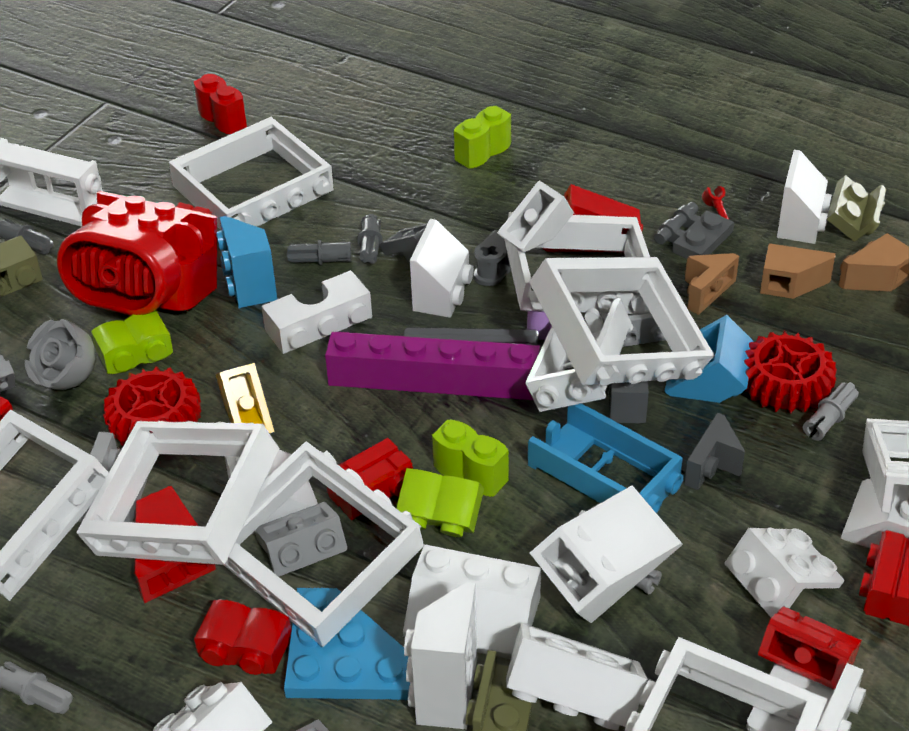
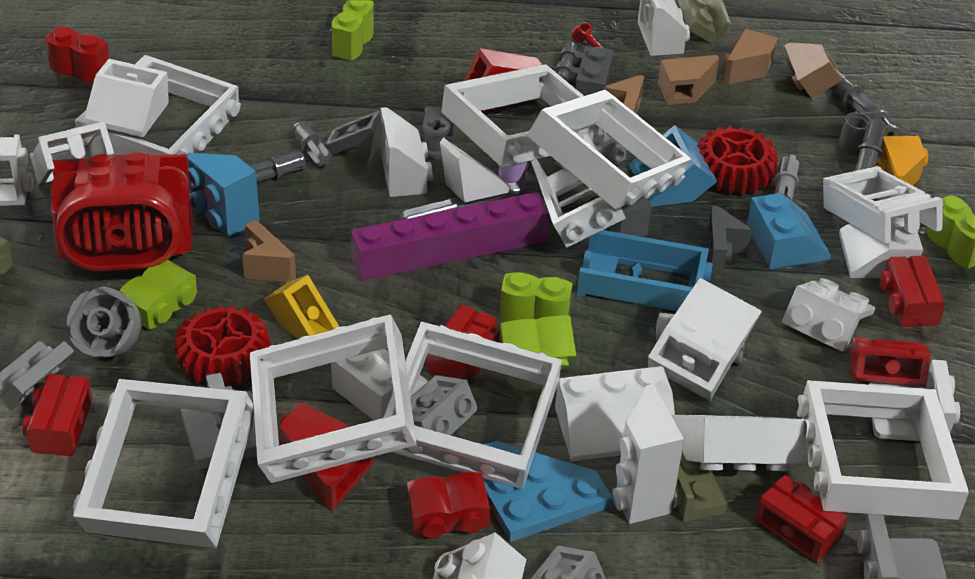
camera: 30 degrees left, 0 degrees up
white arch [262,270,372,354] -> none
white slope [497,180,574,252] -> none
none -> white door [30,121,114,185]
none -> white slope [84,59,169,137]
none -> medium nougat slope [242,220,296,282]
none -> white slope [440,138,511,202]
none -> dark azure slope [747,193,831,269]

